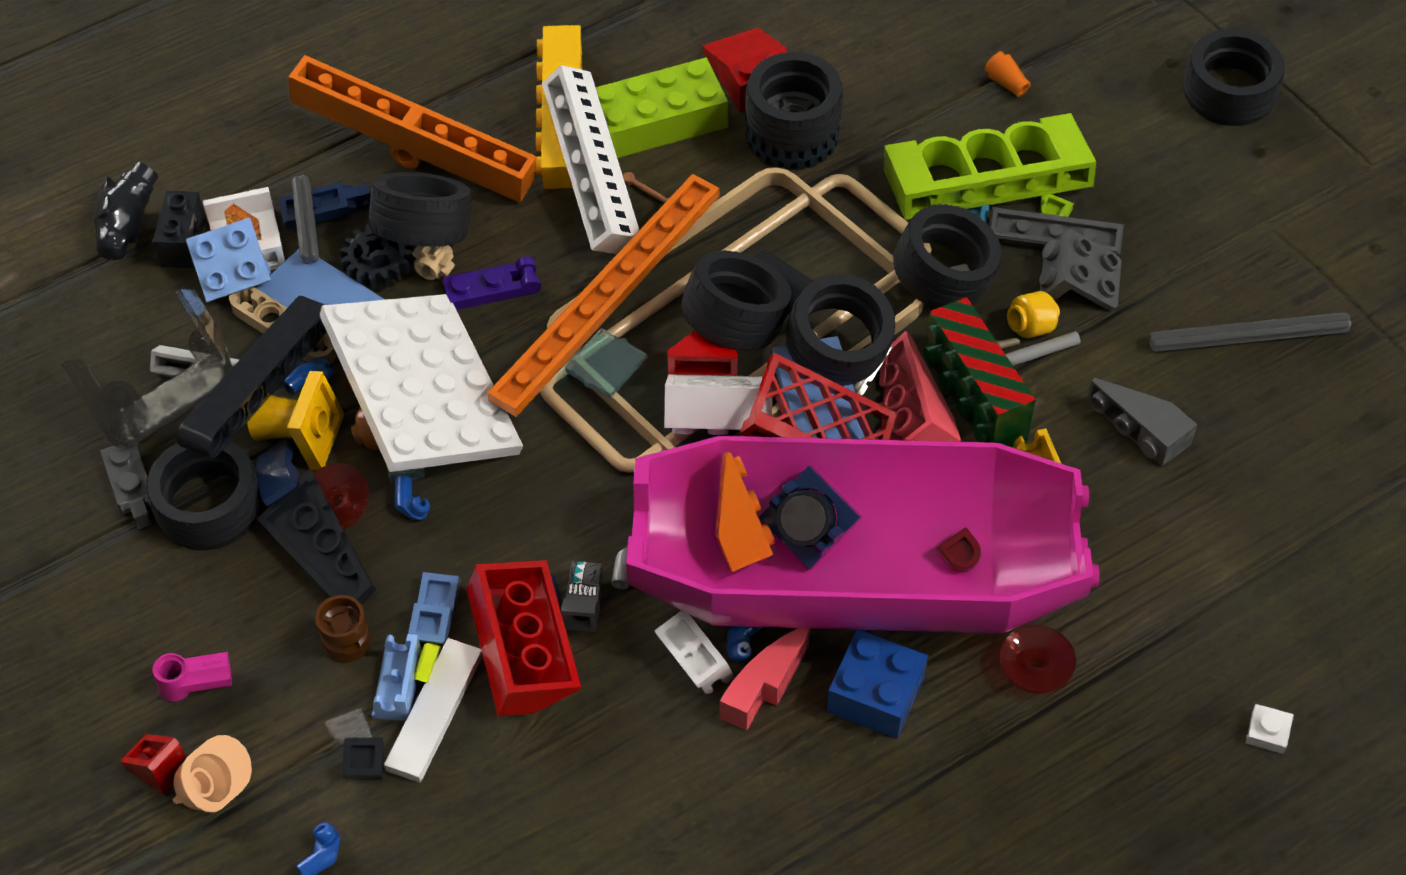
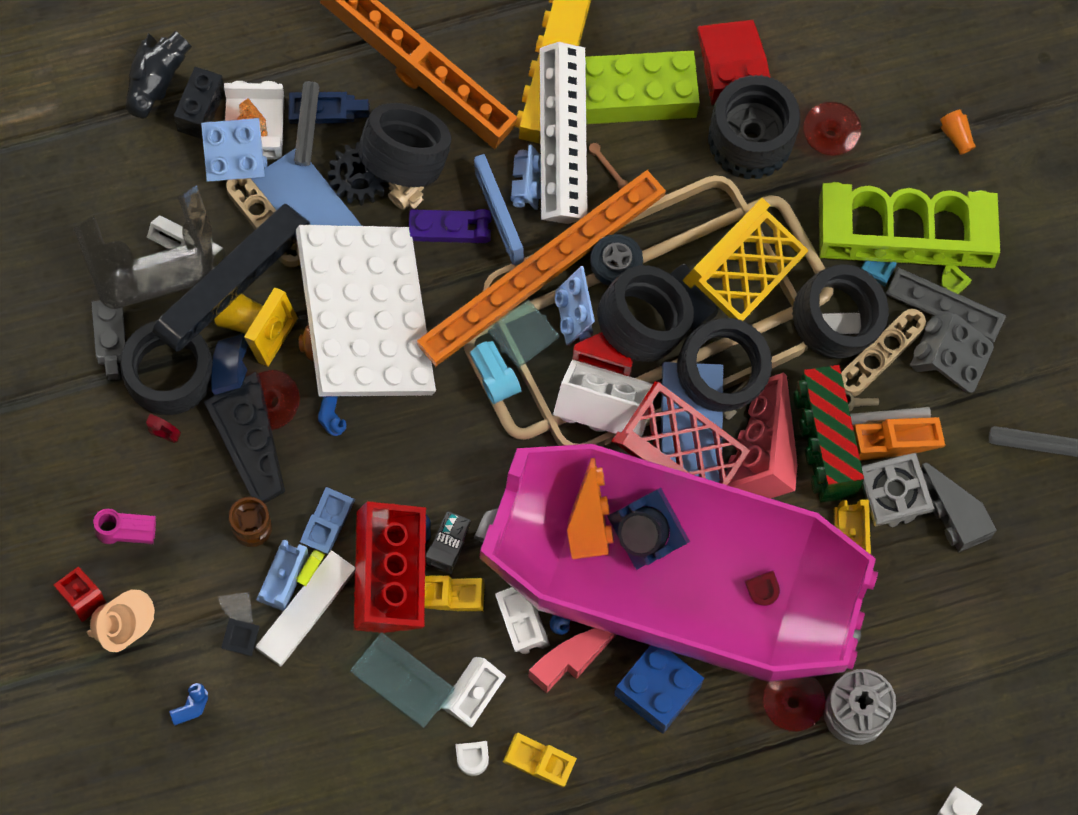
camera: 10 degrees right, 15 degrees up
blue arm [282,358,335,394] -> none
yellow head [1007,291,1060,339] -> none
none -> dark red tile [146,414,181,443]
none -> clear light blue piece [350,632,455,728]
none -> yellow slope [425,575,485,611]
none -> white slope [441,657,506,727]
none -> white tile [456,741,489,776]
none -> medium azure piece [470,341,521,404]
none -> medium blue tile [474,154,524,266]
none -> yellow slope [503,733,577,787]
none -> light blue hinge [511,145,541,210]
none -> light blue hinge [555,266,595,345]
none -> black wheel [590,234,644,286]
none -> yellow fence [682,198,809,321]
none -> clear red dish [803,102,861,156]
none -> light grey wheel [824,669,896,745]
none -> tan beam [841,309,926,396]
none -> orange slope [853,417,945,460]
none -> light grey piece [861,452,934,527]

